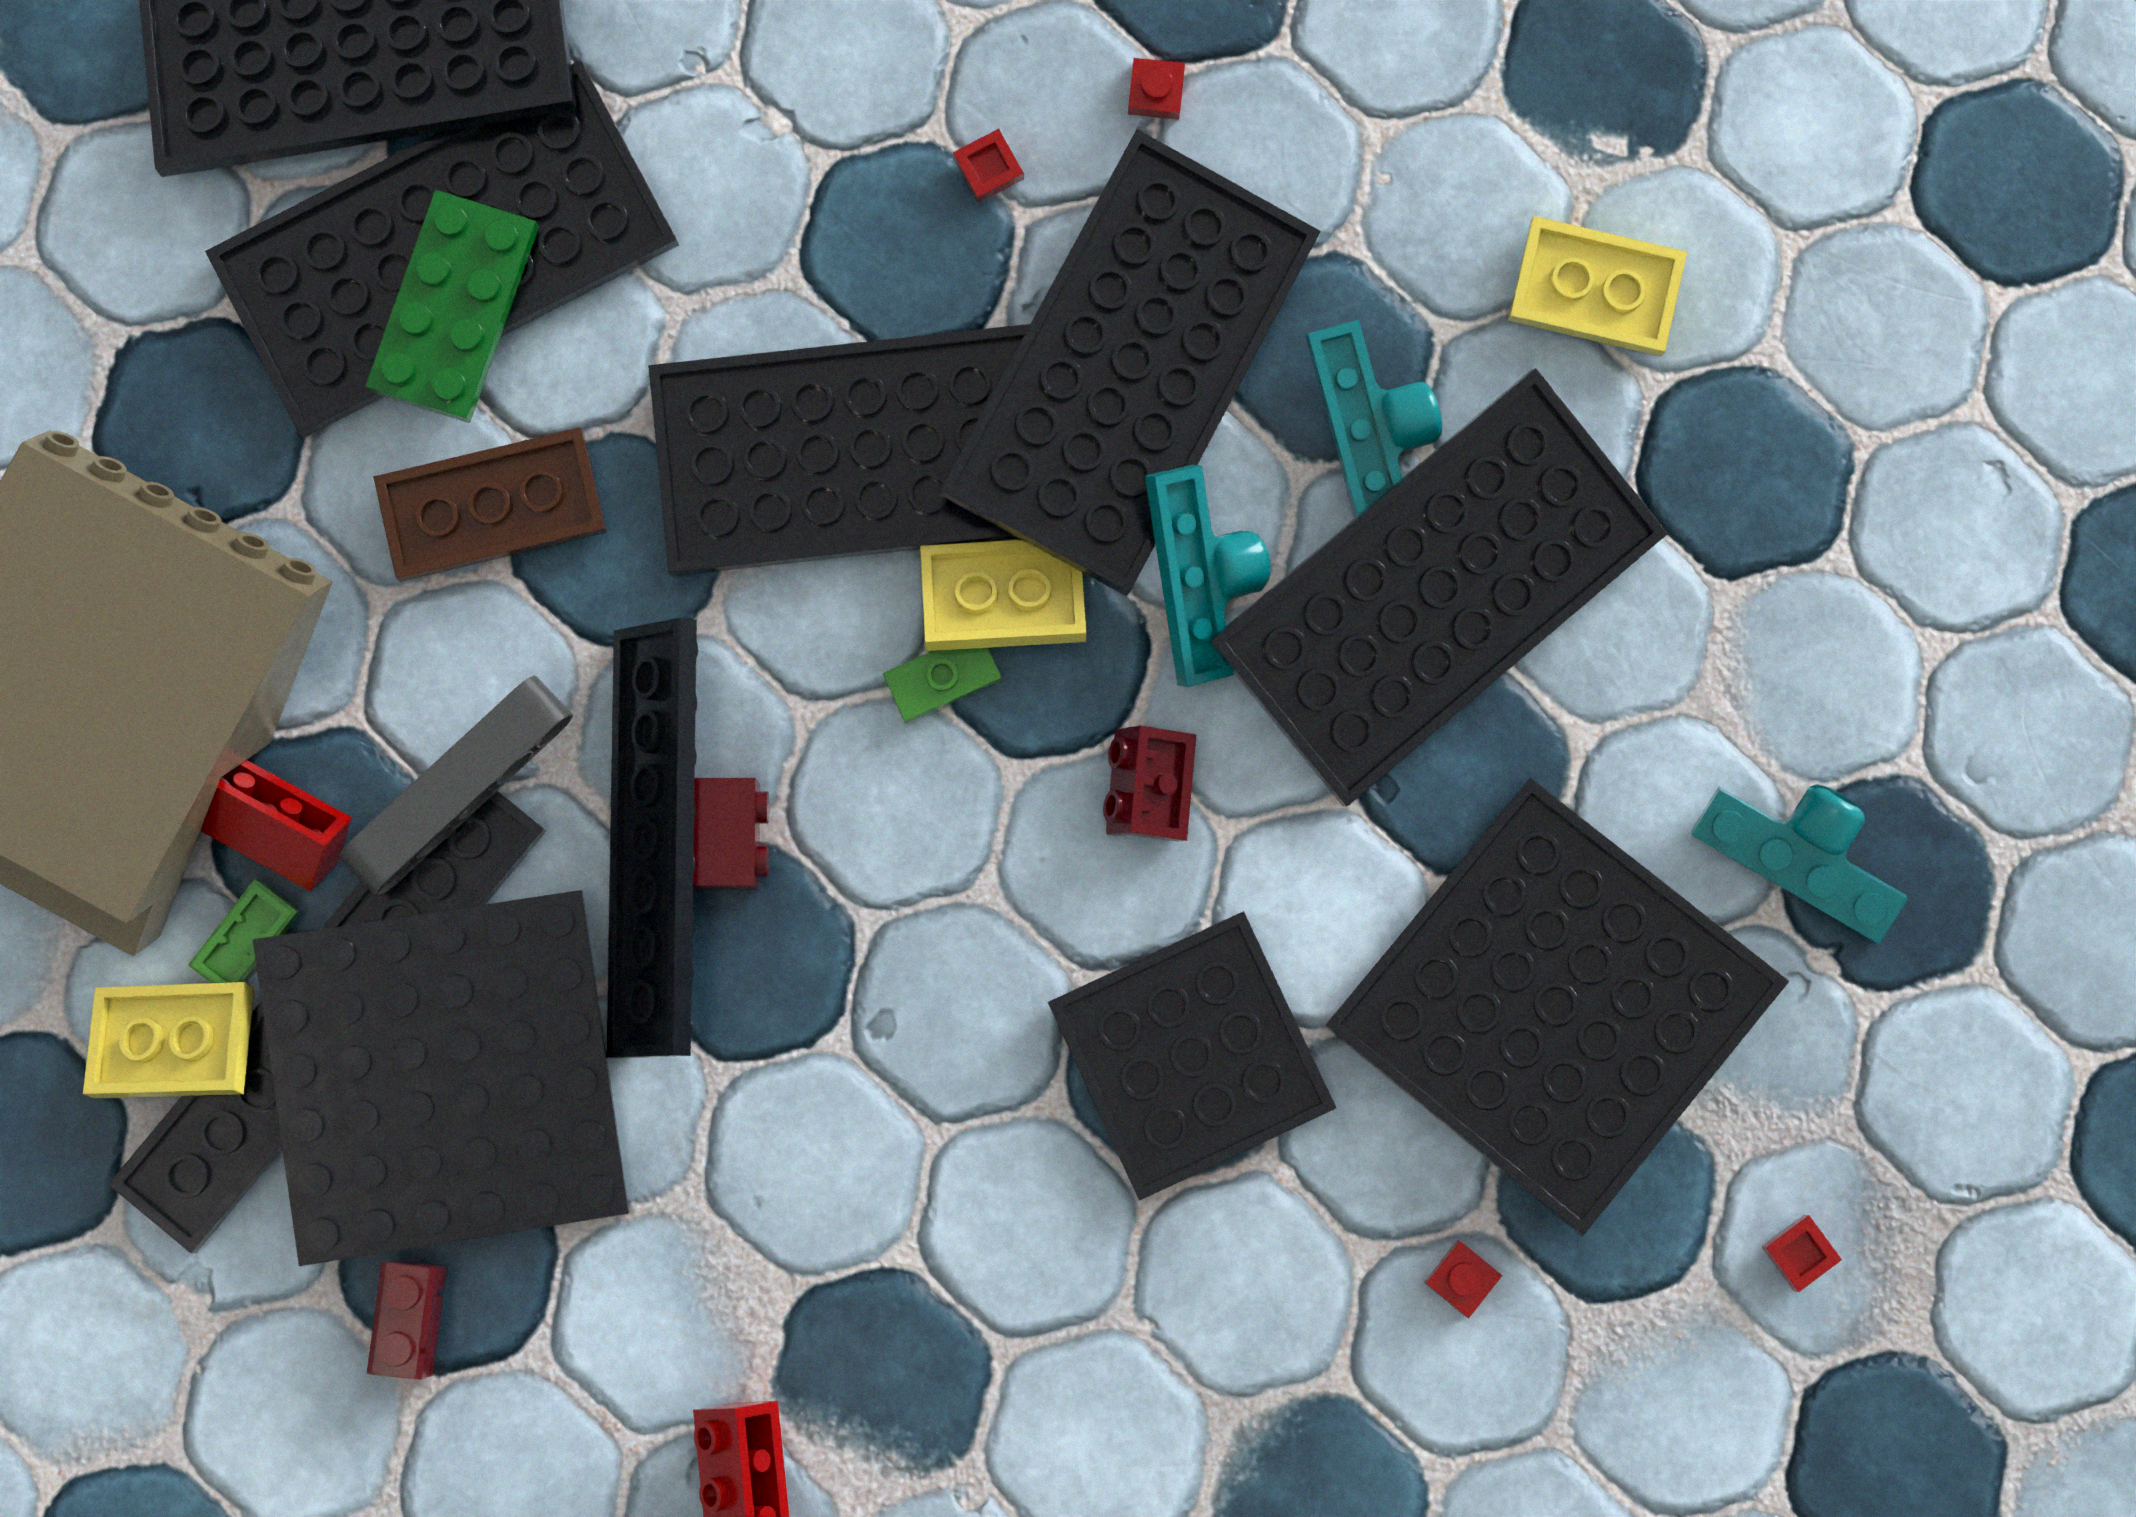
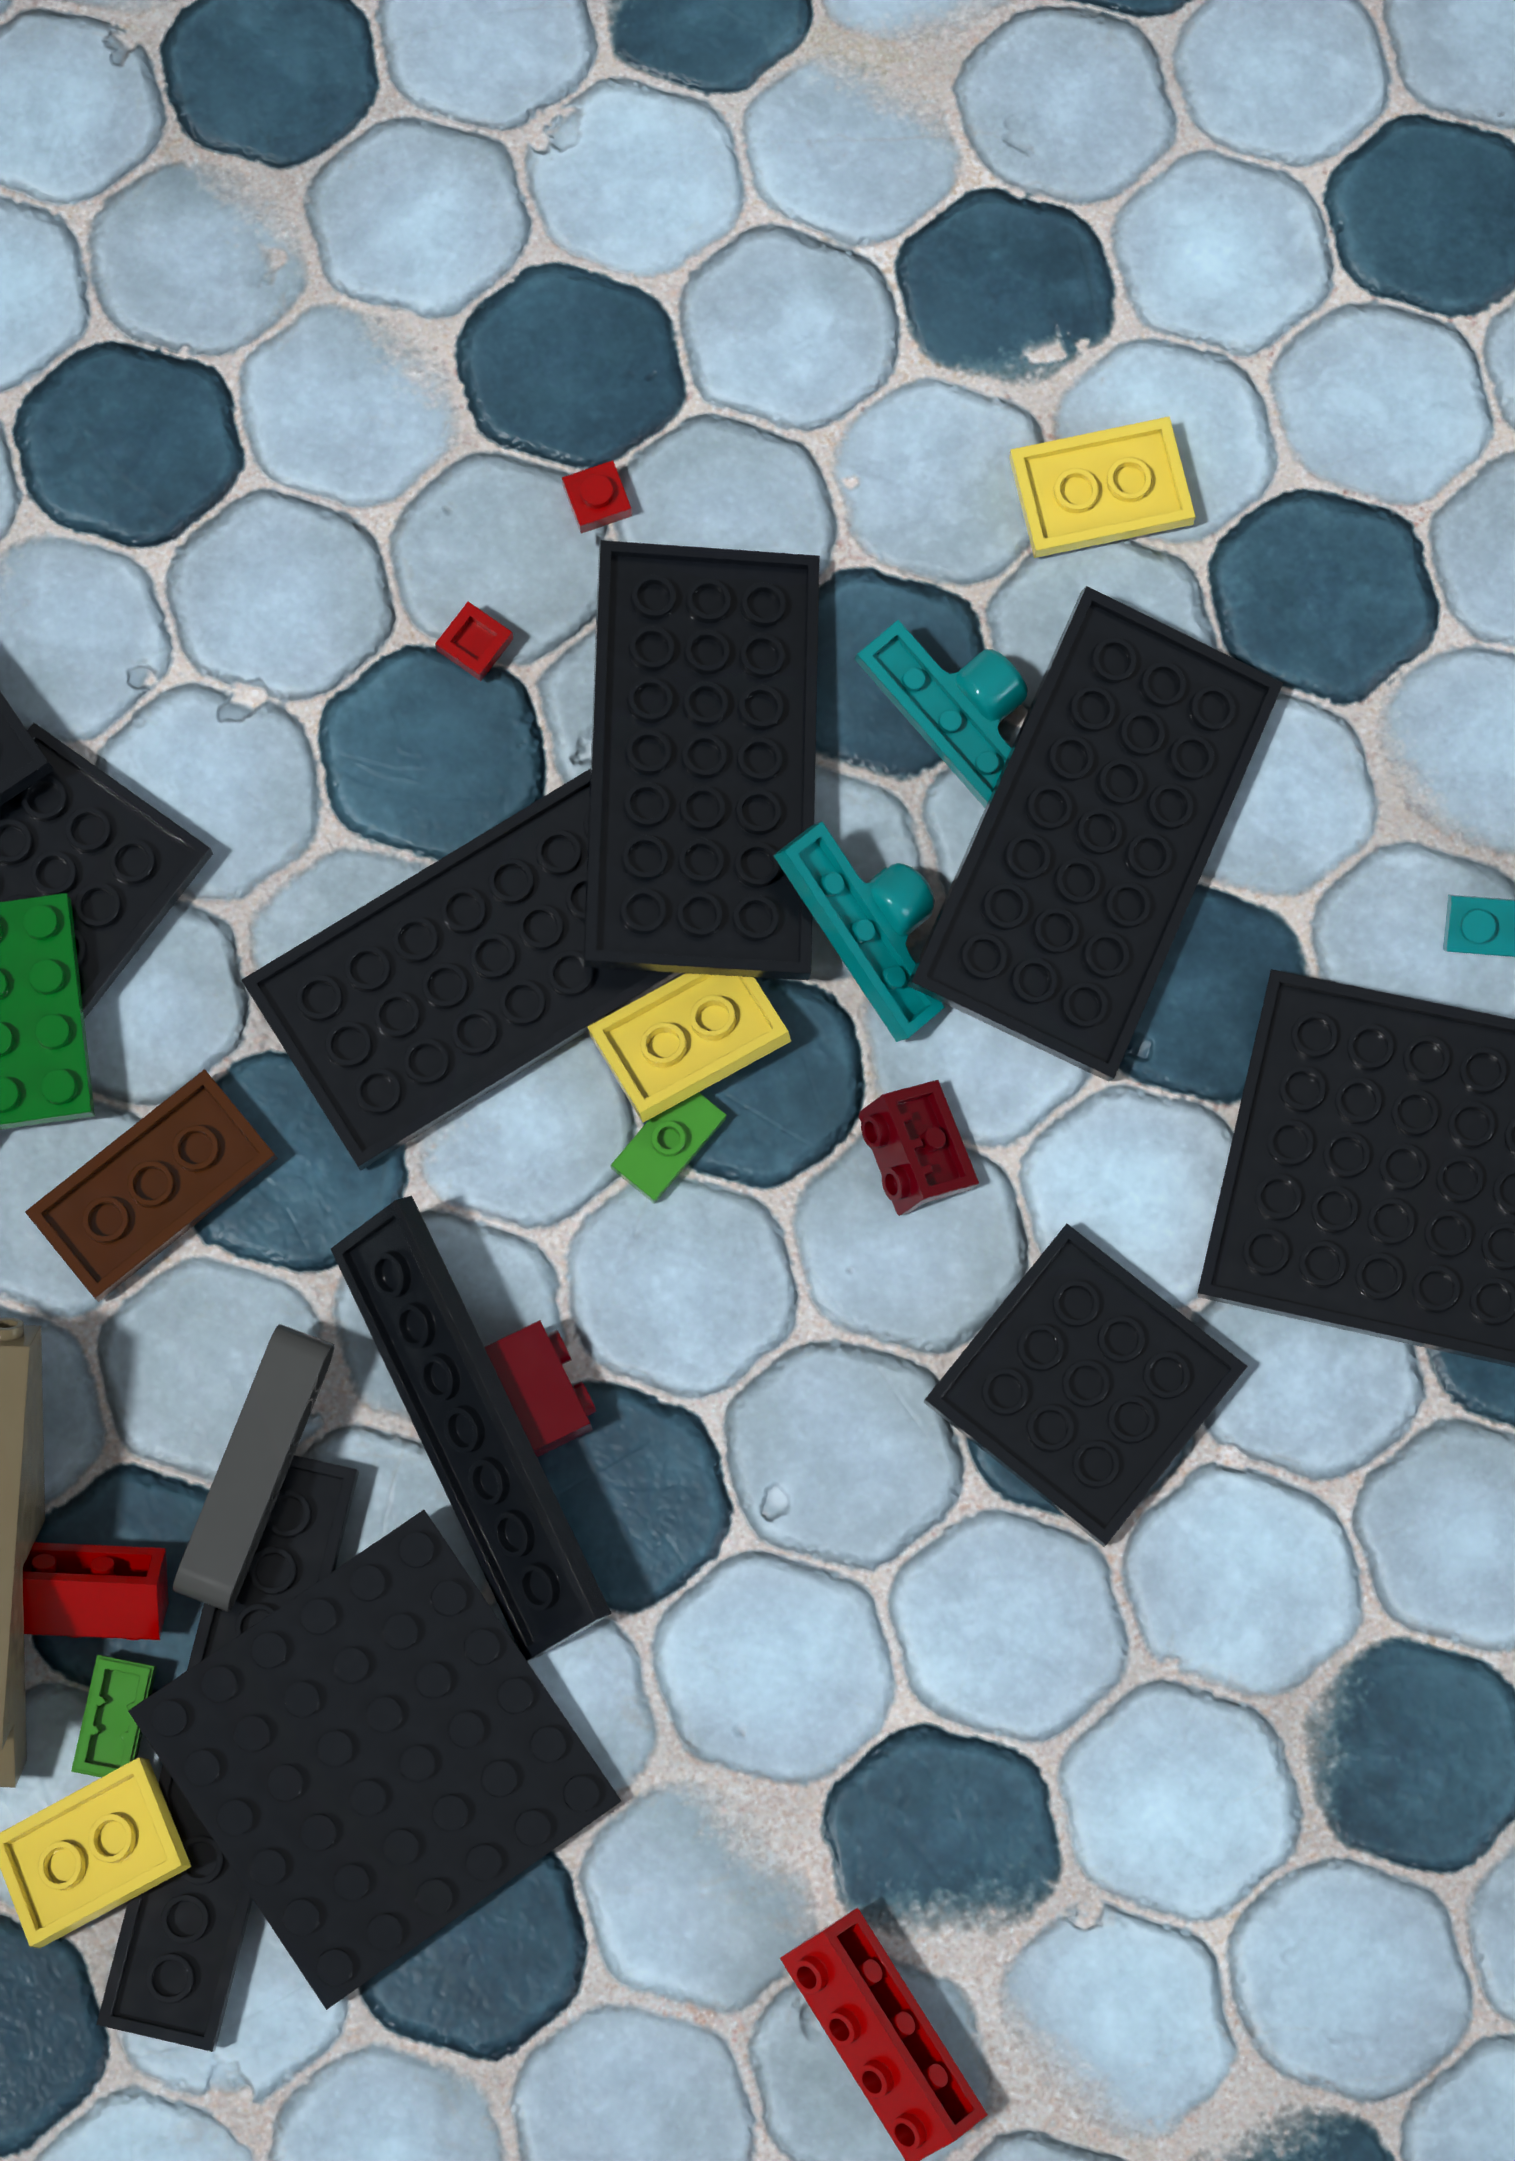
camera: 25 degrees left, 5 degrees down
dark red brick [366,1260,447,1380] -> none
red plate [1424,1240,1503,1318] -> none

